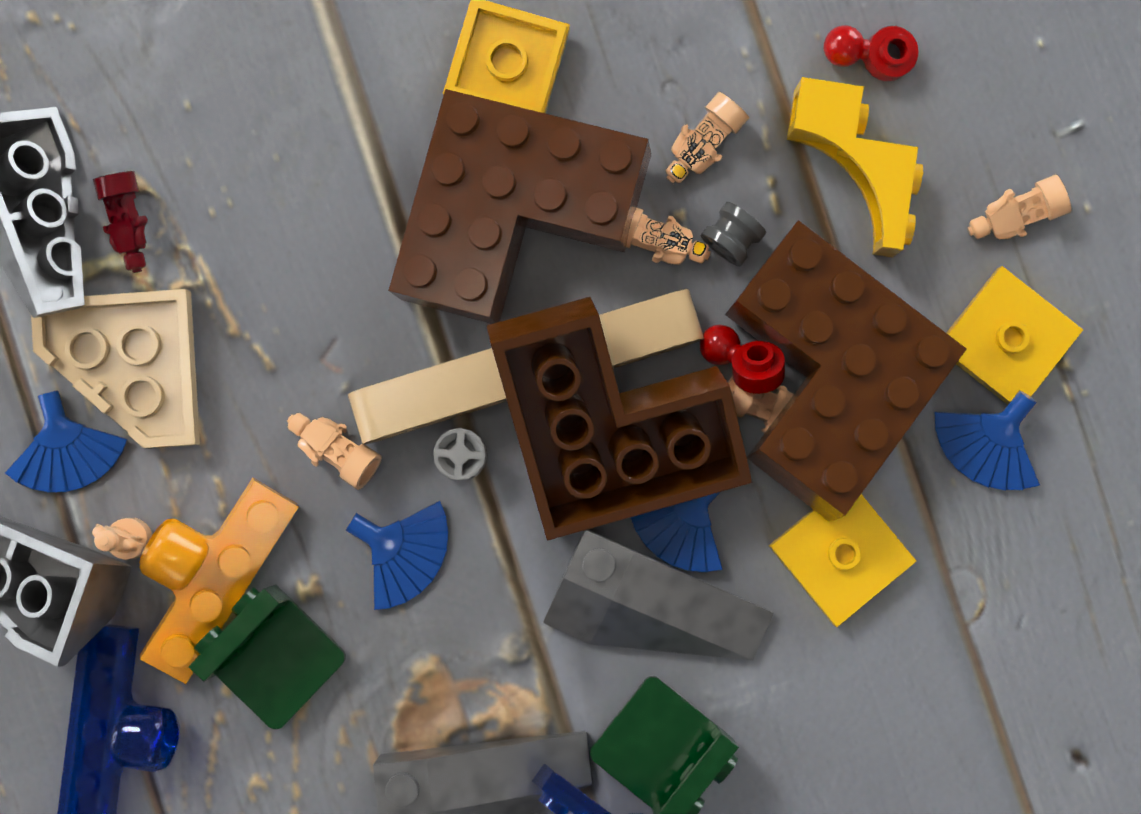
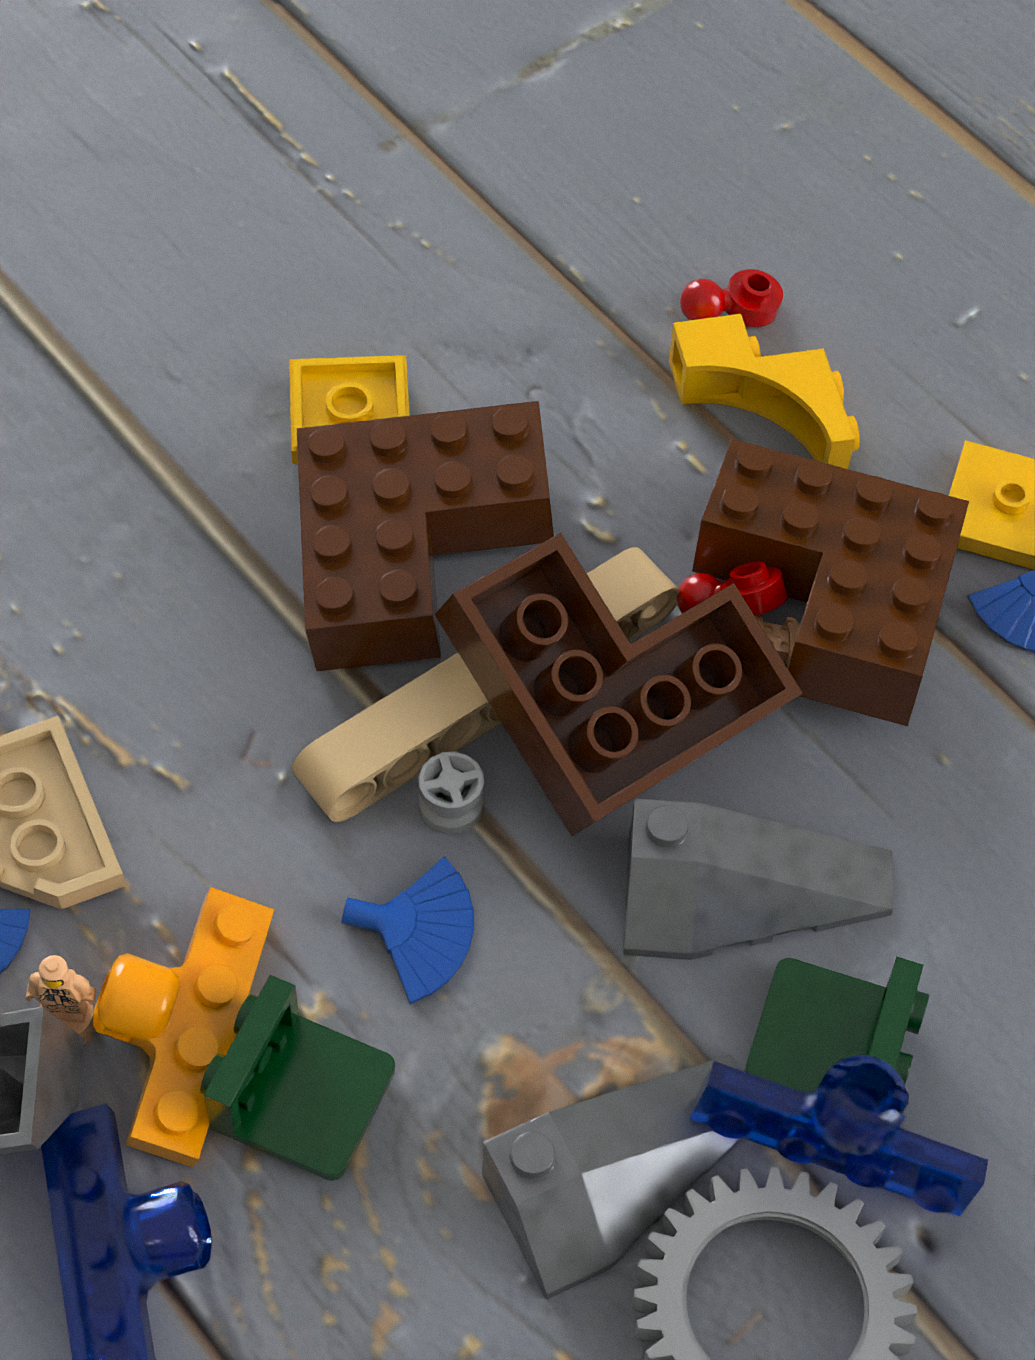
camera: 20 degrees left, 30 degrees down
light nougat piece [287,413,382,490] -> none
light nougat piece [626,207,711,265] -> none
blue hand [630,492,723,572] -> none
light nougat piece [666,92,749,183] -> none
dark grey wheel [700,202,767,267] -> none
yellow plate [768,494,916,627] -> none
light nougat piece [968,174,1072,239] -> none

